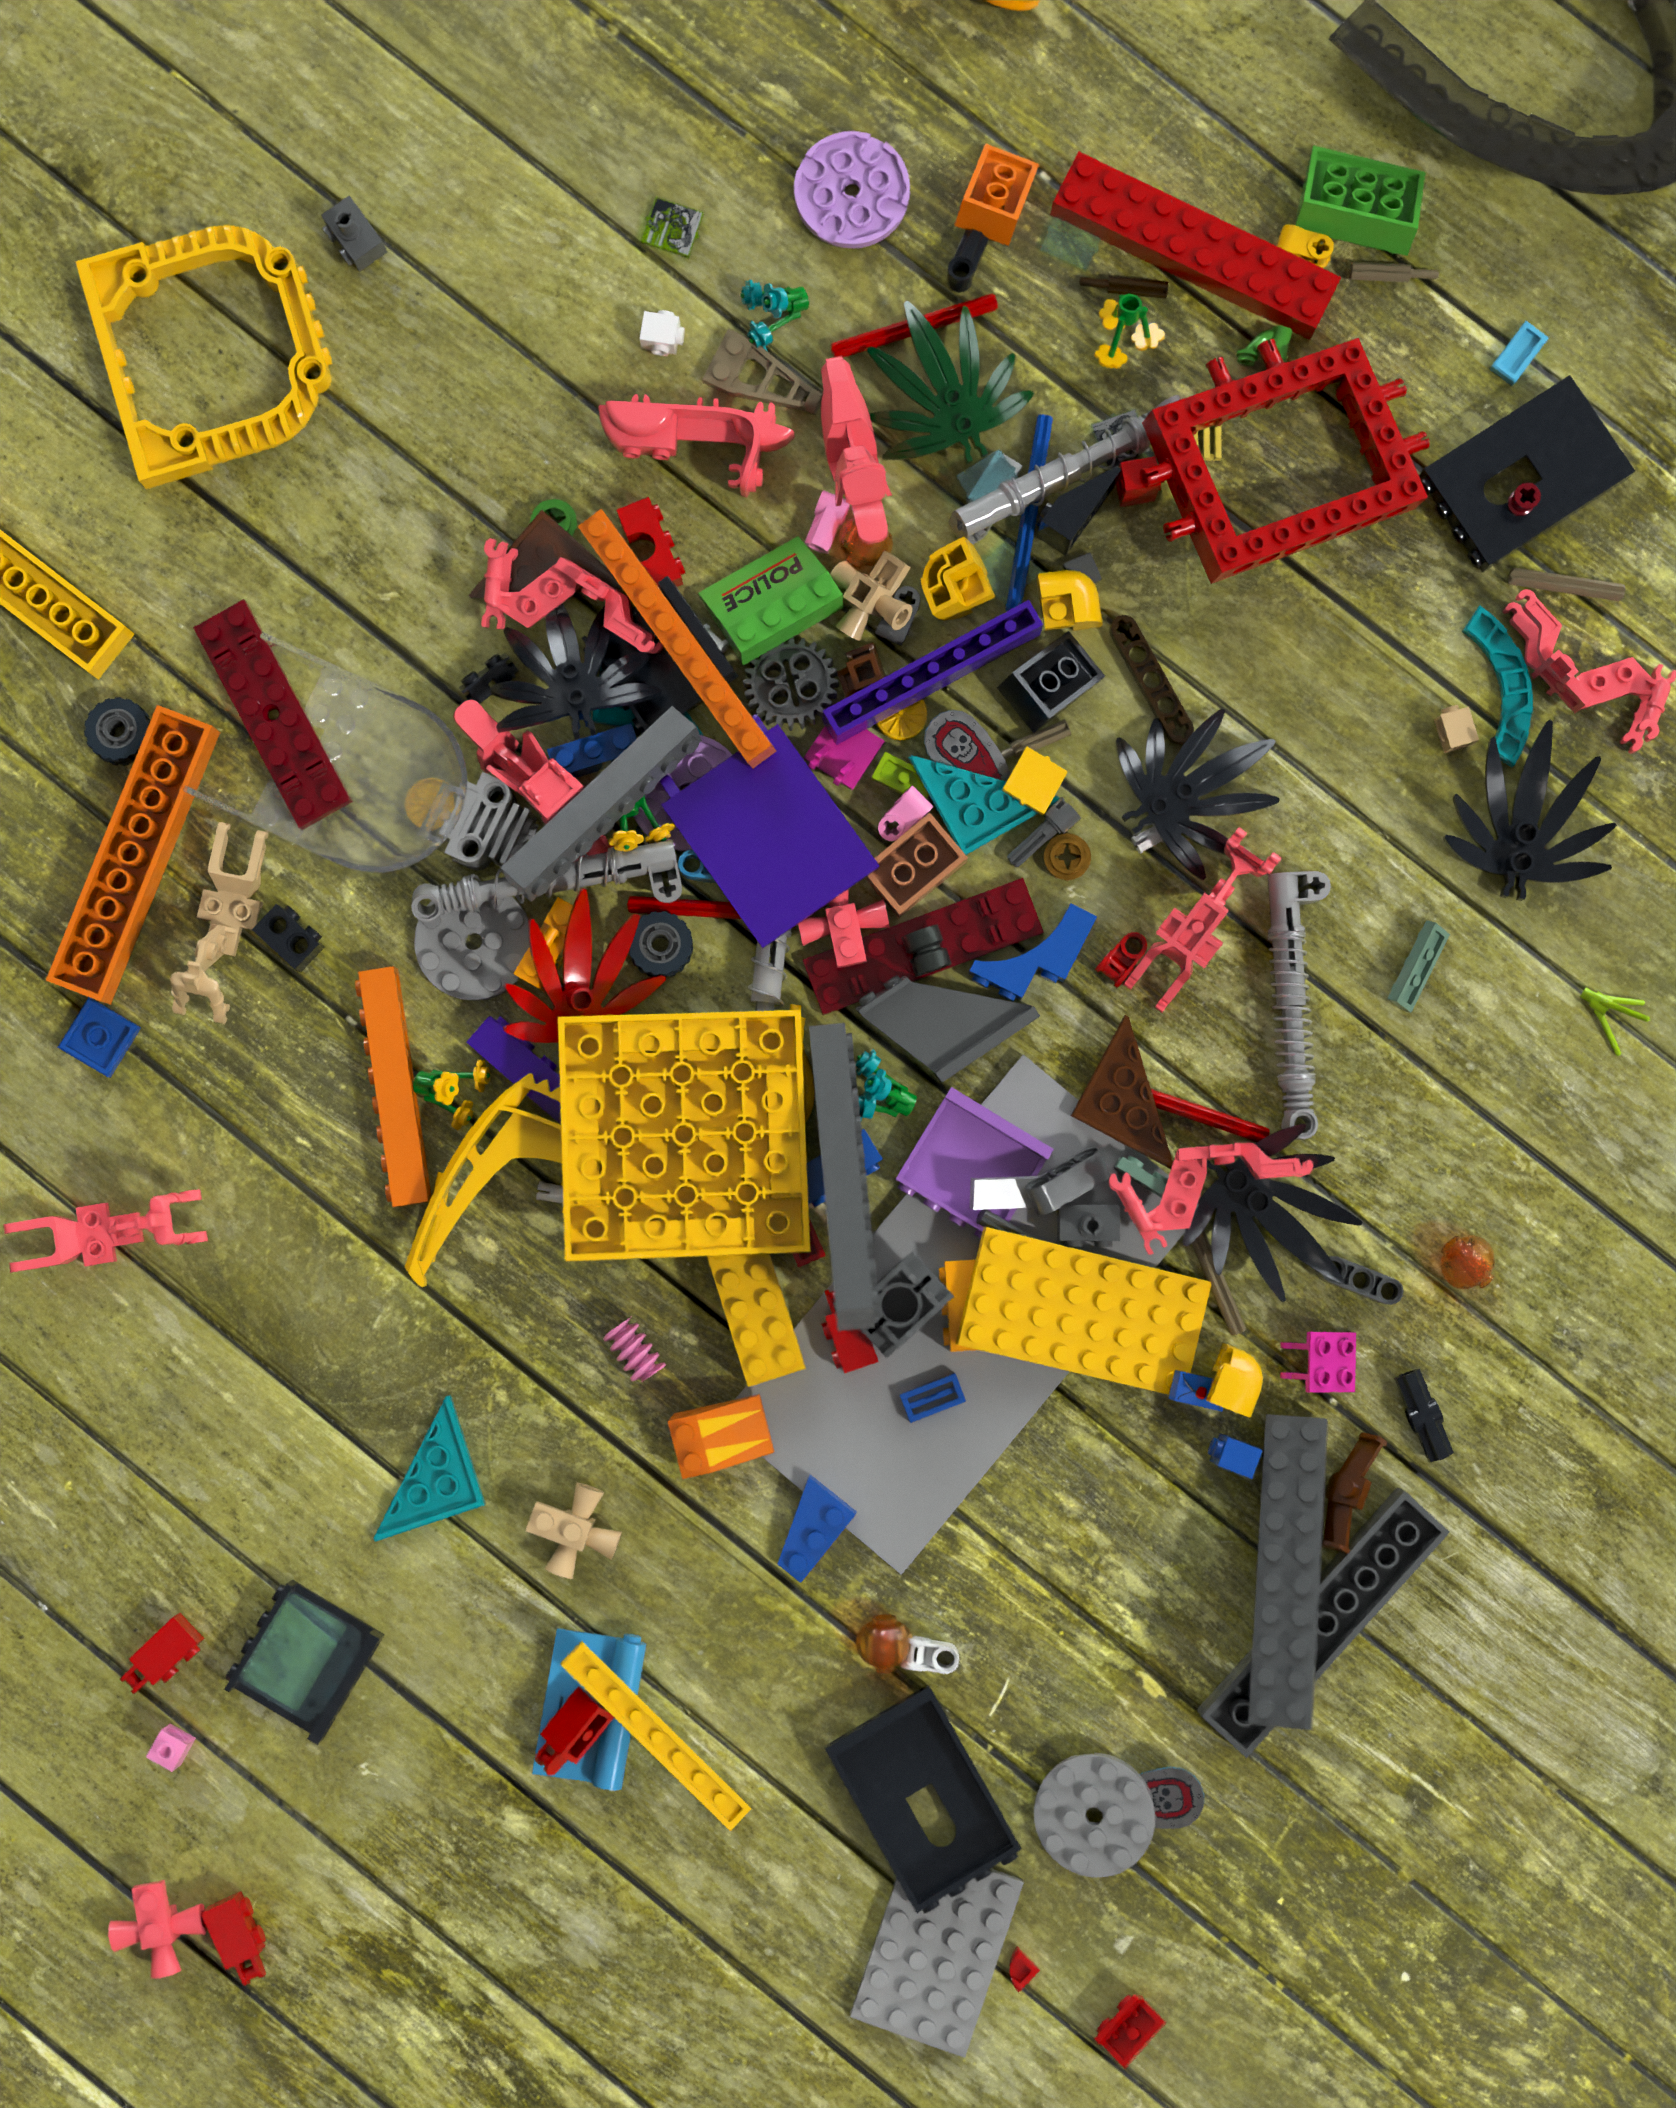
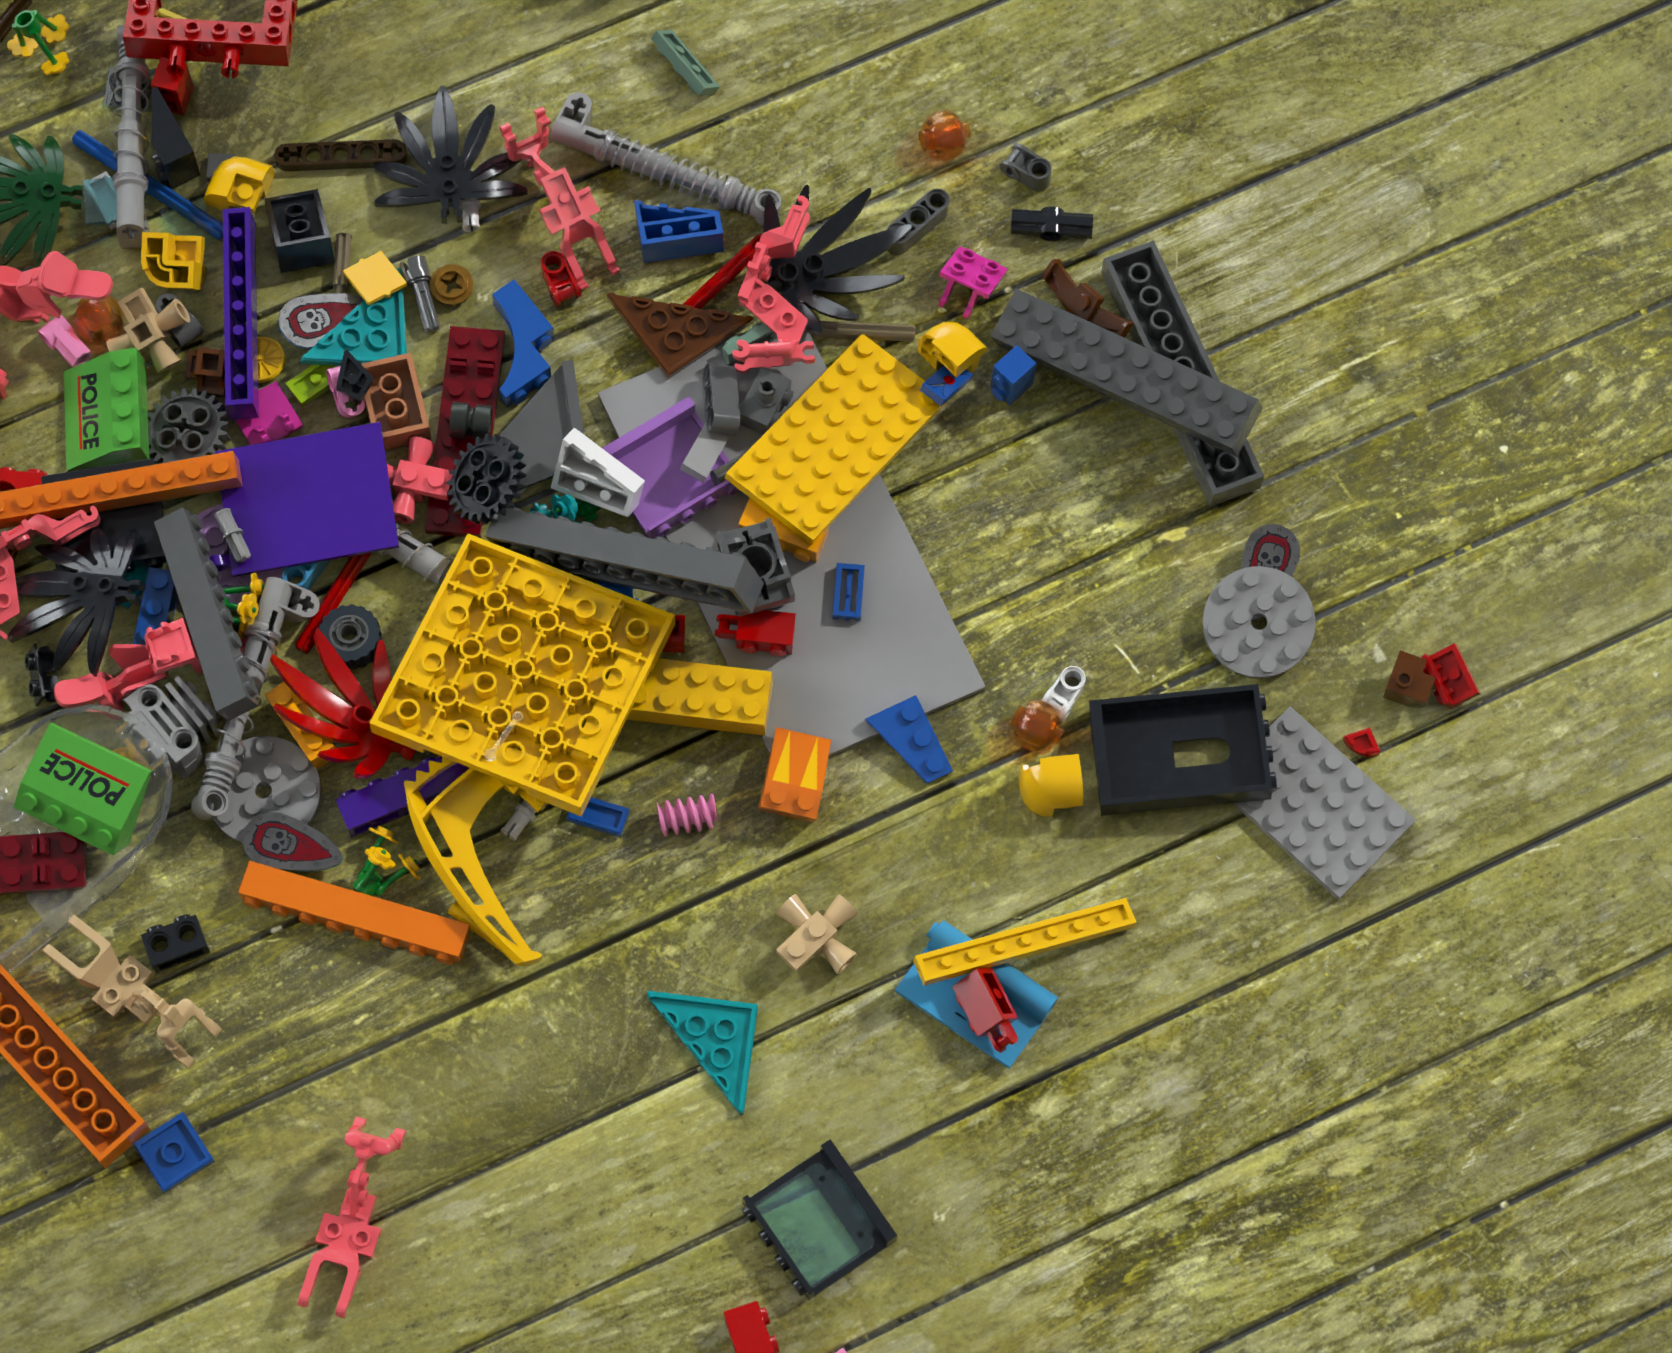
camera: 70 degrees left, 15 degrees down
none -> bright green slope [14,723,152,856]
none -> light grey axle [214,508,251,563]
none -> shield [242,812,343,872]
none -> black piece [336,350,375,403]
none -> black gear [447,434,527,524]
none -> clear hinge [484,711,524,762]
none -> white wedge [551,428,645,517]
none -> blue tile [566,797,630,838]
none -> blue wedge [634,200,724,263]
none -> dark grey piece [999,143,1051,191]
none -> yellow brick [1018,754,1083,817]
none -> reddish brown brick [1383,650,1436,707]

